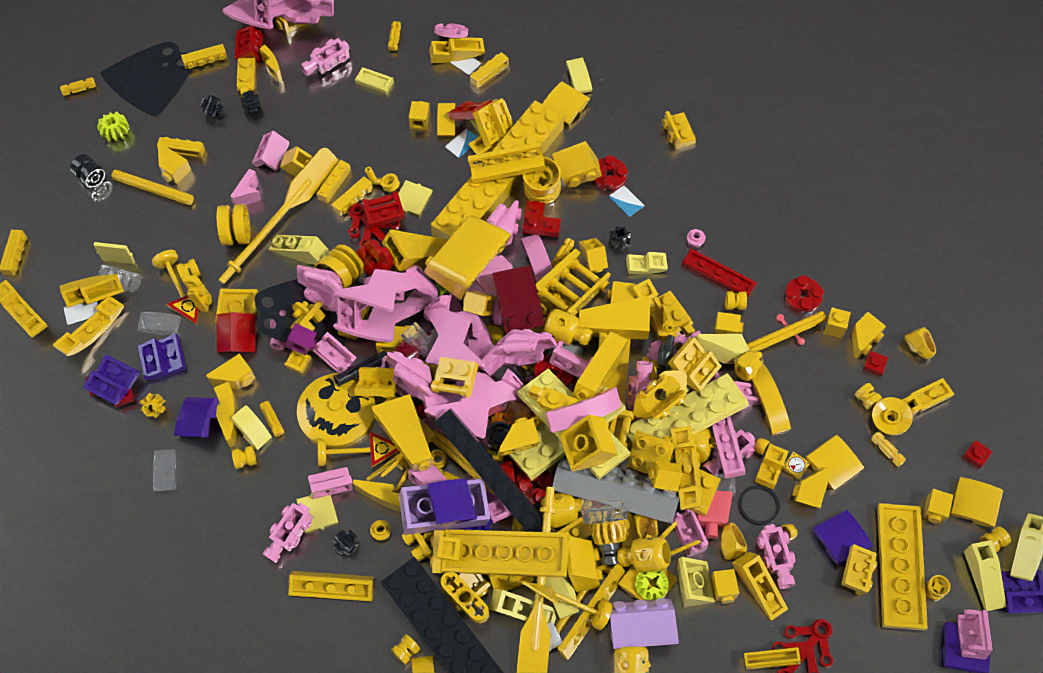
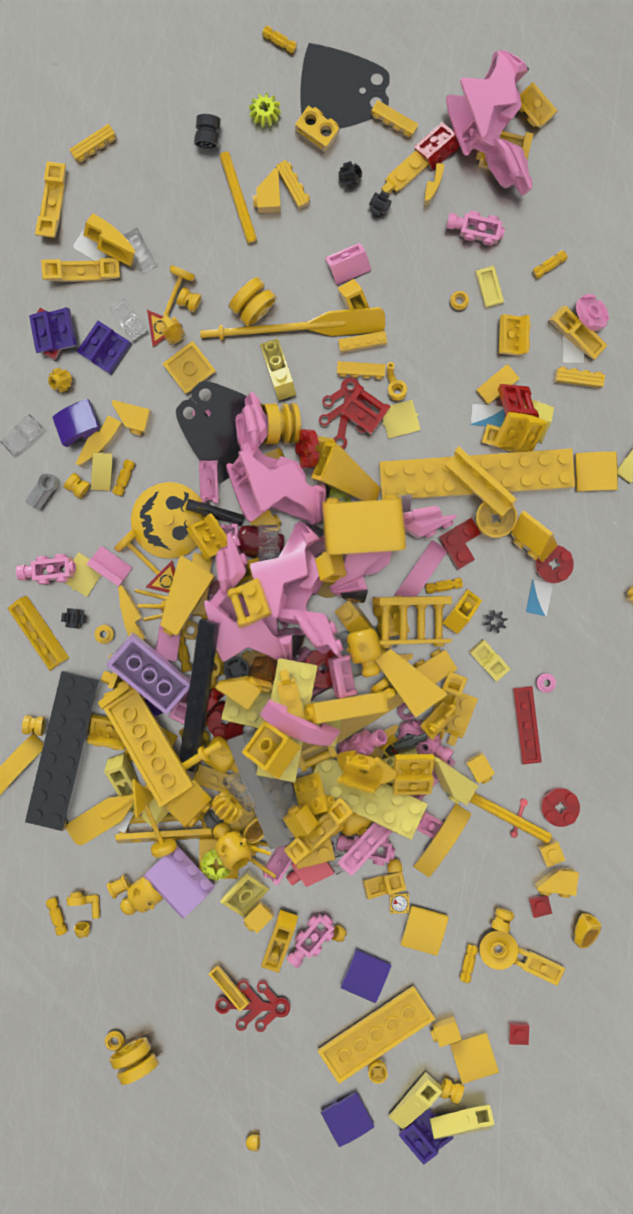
camera: 50 degrees right, 25 degrees up
light yellow piece [94,242,135,264] -> none
red slope [216,312,256,352] -> none
bright pink slope [230,169,261,205] -> none
magenta brick [284,323,317,355] -> none
yellow tile [284,350,312,374] -> none
yellow hips [290,300,326,331] -> none
yellow brick [409,101,430,130] -> none
dark purple slope [427,479,477,526] -> none
yellow plate [437,536,462,561] -> none
yellow beam [441,572,489,623] -> none
dark red slope [492,265,545,334] -> none
yellow rock [721,523,747,561] -> none
yellow wheel [725,291,747,310] -> none
yellow rock [735,350,764,382] -> none
black piece [739,485,780,525] -> none
yellow slope [792,467,832,508] -> none
yellow bracket [841,544,877,596] -> none
bright pink hinge [957,609,993,660] -> none
none -> light grey piece [25,473,59,511]
none -> yellow brick [295,105,340,152]
none -> bright pink plate [397,703,414,721]
none -> yellow plate [450,291,469,310]
none -> yellow bracket [499,314,531,356]

